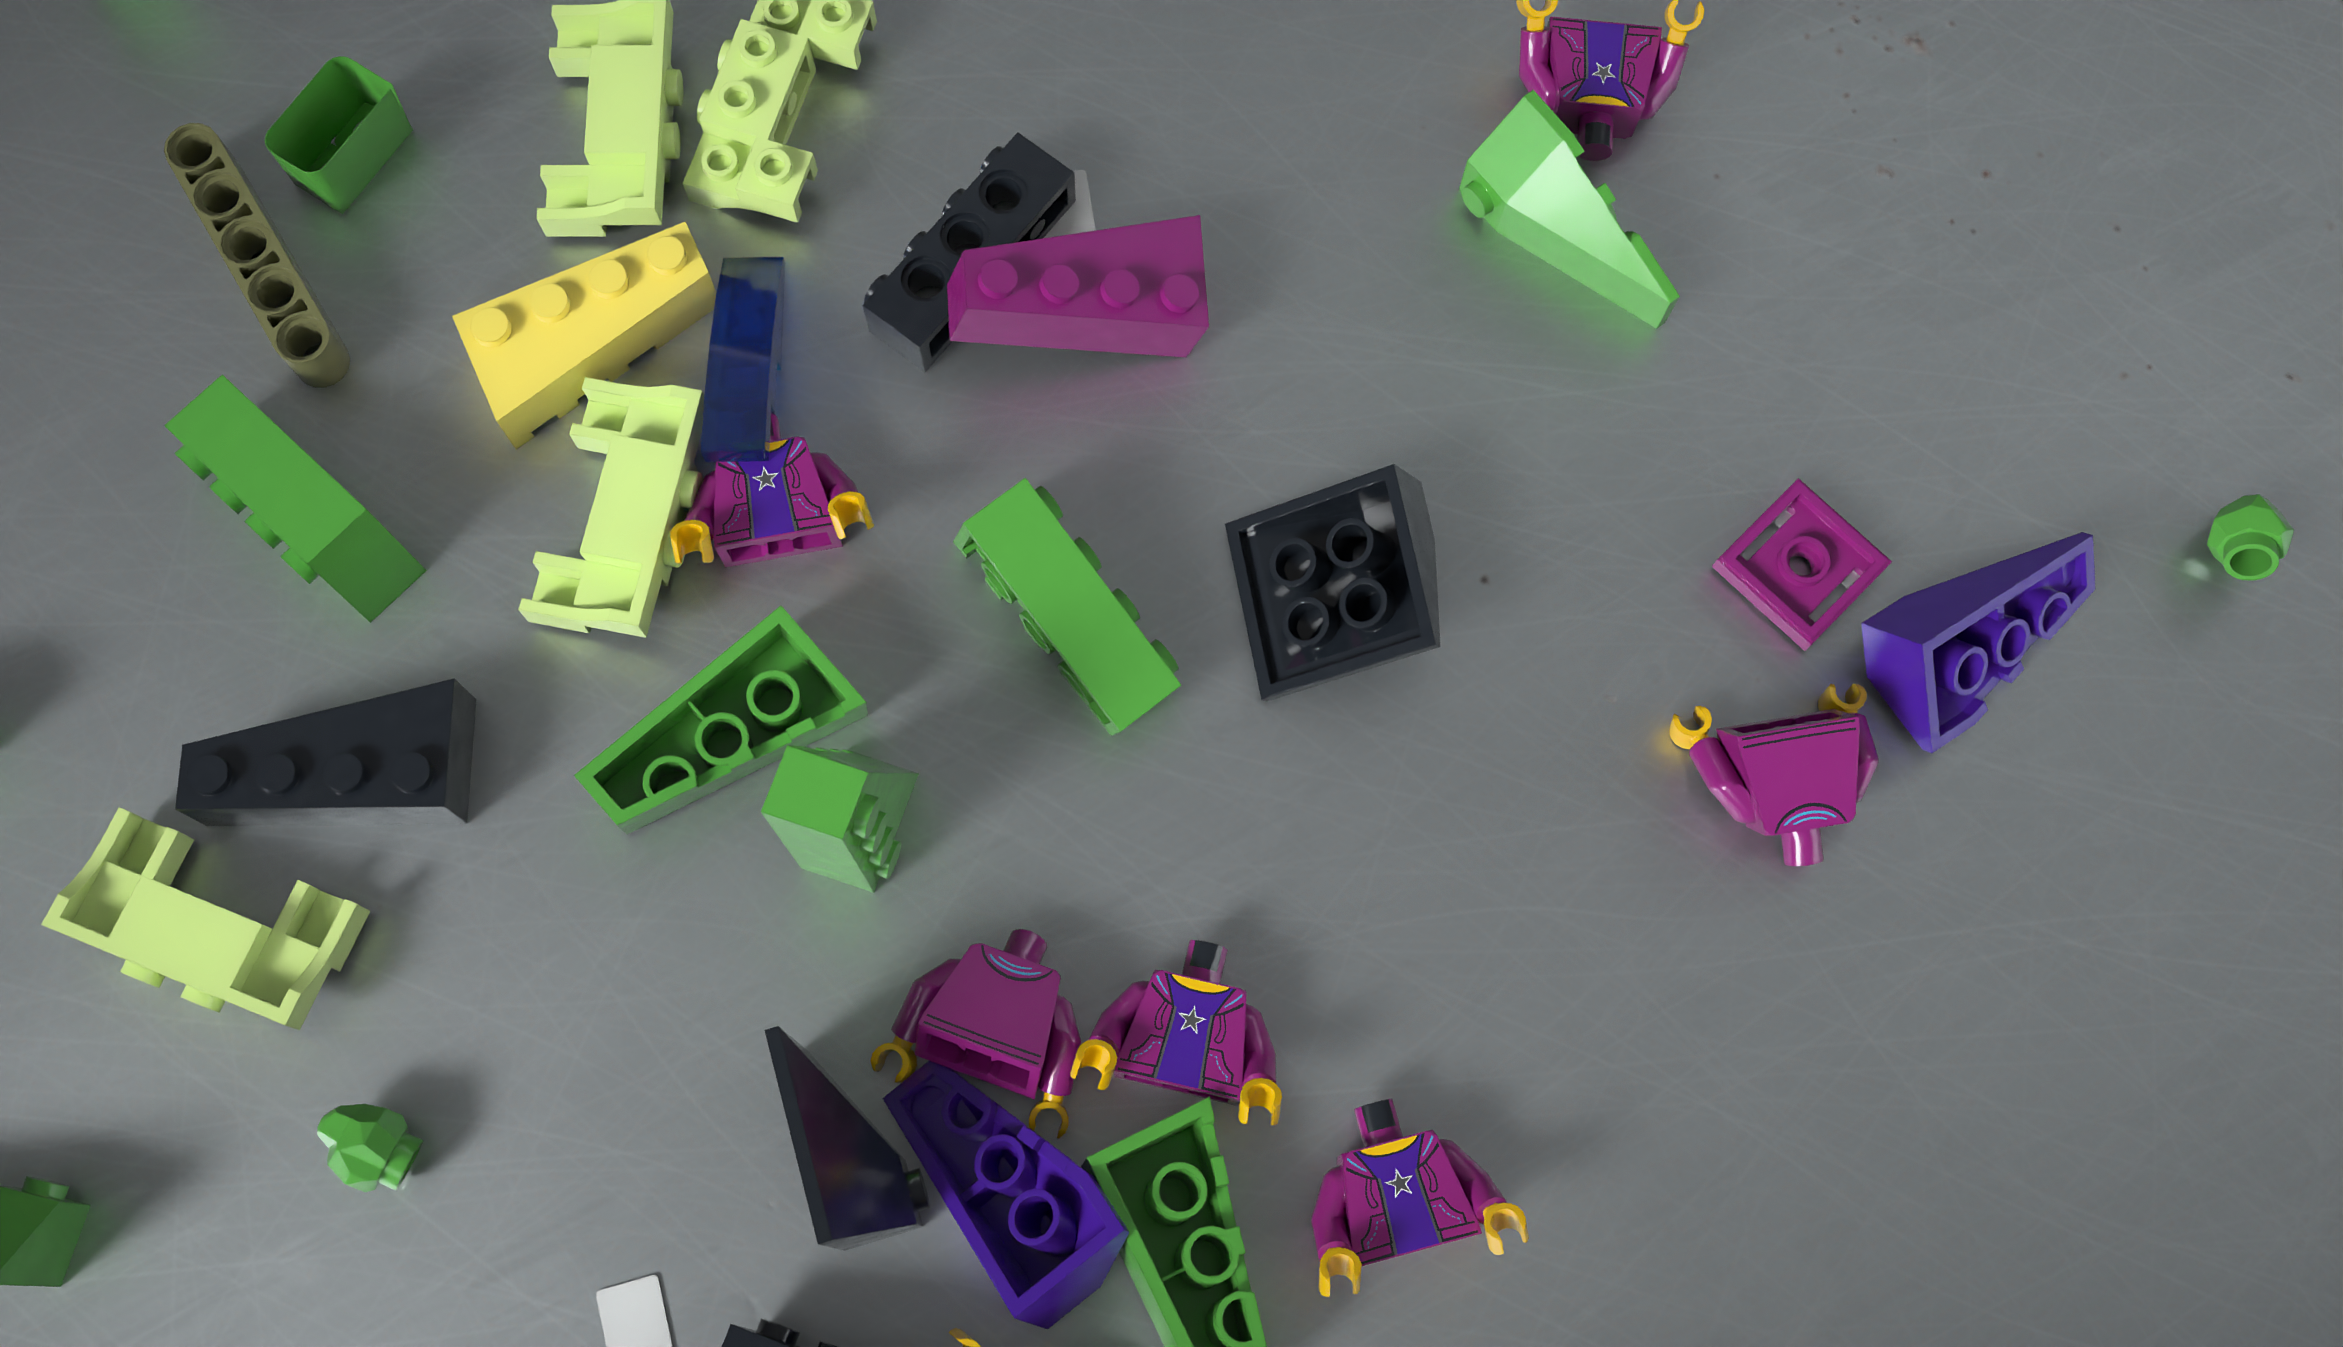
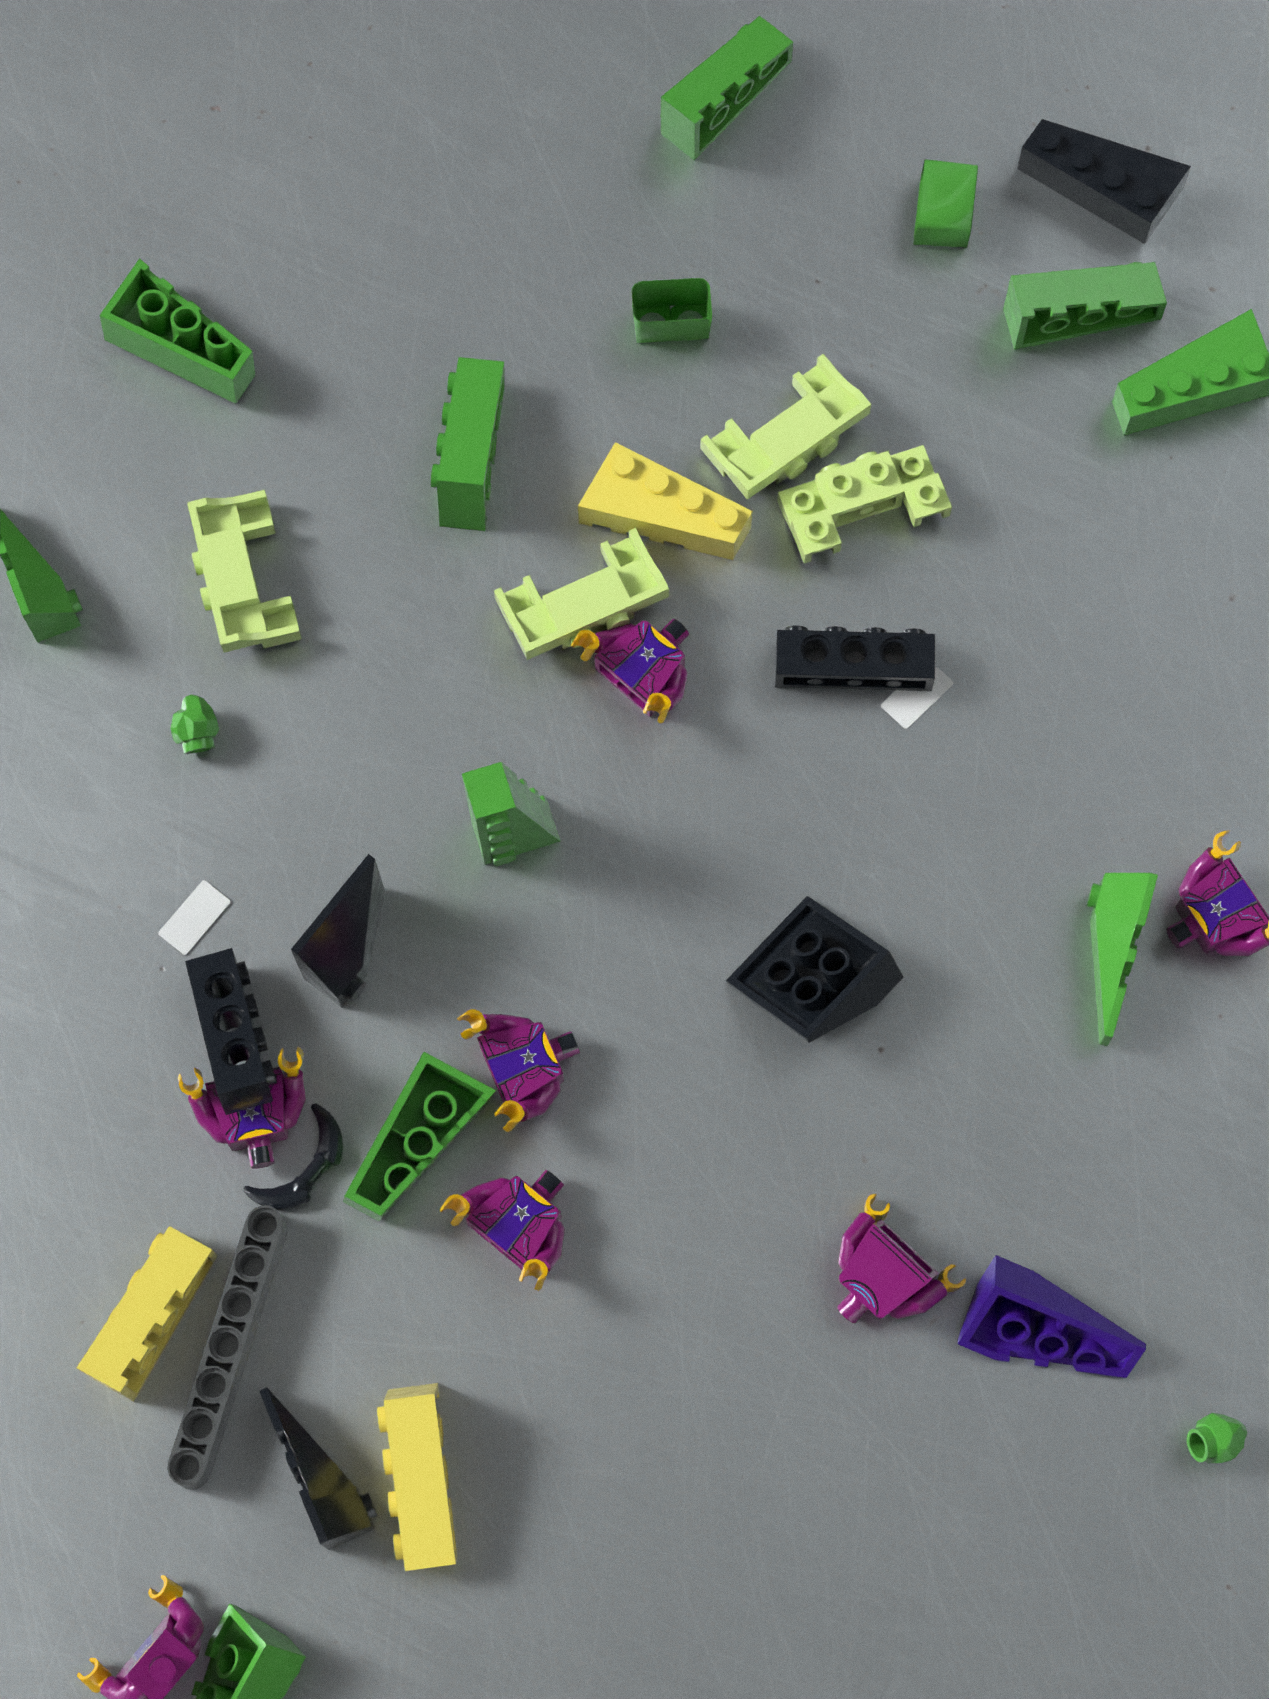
camera: 60 degrees right, 0 degrees up
olive beam [164,123,350,388] -> none
black wedge [175,678,476,826] -> none
bright green wedge [574,605,868,835] -> none
clear blue slope [701,257,785,462] -> none
magenta torso [870,929,1081,1139] -> none
dark purple wedge [882,1061,1129,1330] -> none
magenta wedge [947,215,1209,358] -> none
bright green wedge [953,478,1181,736] -> none
magenta piece [1712,478,1892,651] -> none

